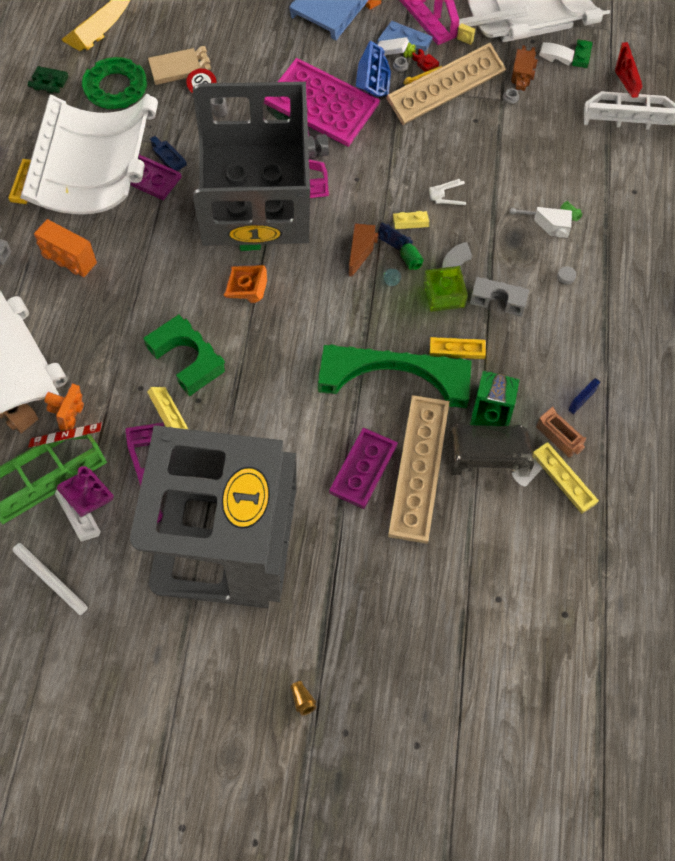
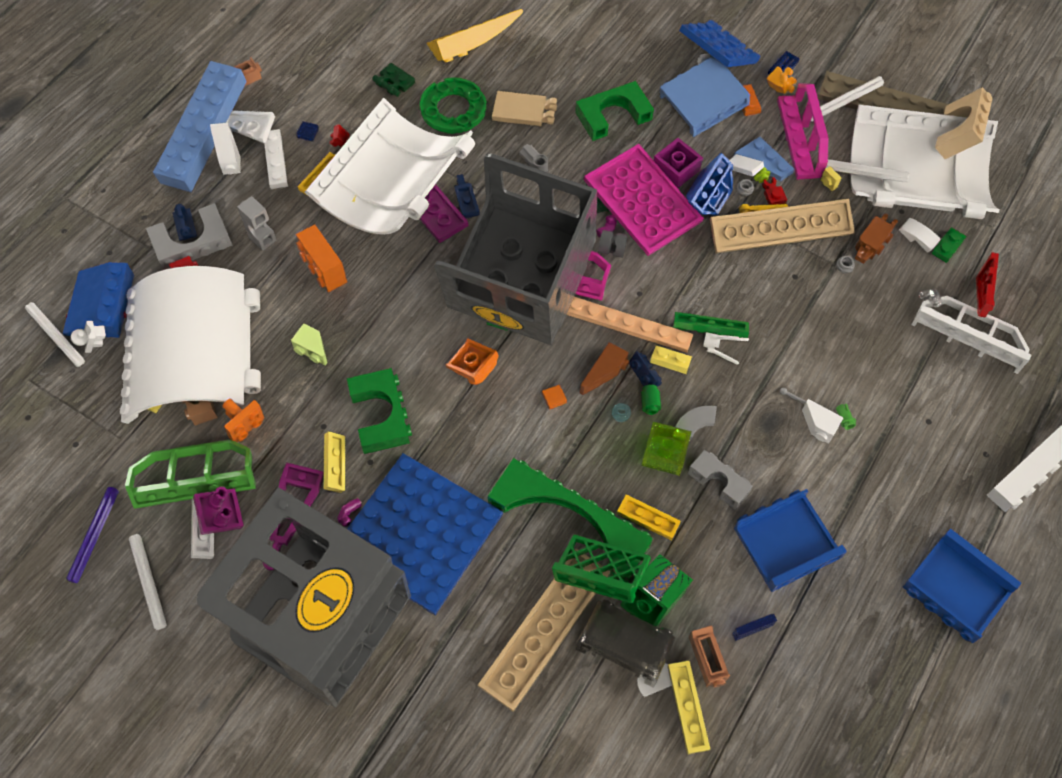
camera: 25 degrees right, 0 degrees up
red sticker [28,422,102,448] -> none
sticker [186,68,217,93] -> none
magenta plate [329,427,398,509] -> none
light grey tile [557,266,576,284] -> none
none -> yellowish green slope [291,324,327,366]
none -> red tile [329,124,350,148]
none -> blue plate [348,453,503,615]
none -> orange tile [542,384,567,410]
none -> green fence [552,534,651,604]
none -> light nougat plate [567,297,693,353]
none -> green arch [575,81,654,141]
none -> magenta brick [654,138,703,188]
none -> green plate [673,312,749,338]
none -> blue panel [734,489,847,592]
none -> clear arm [919,289,943,307]

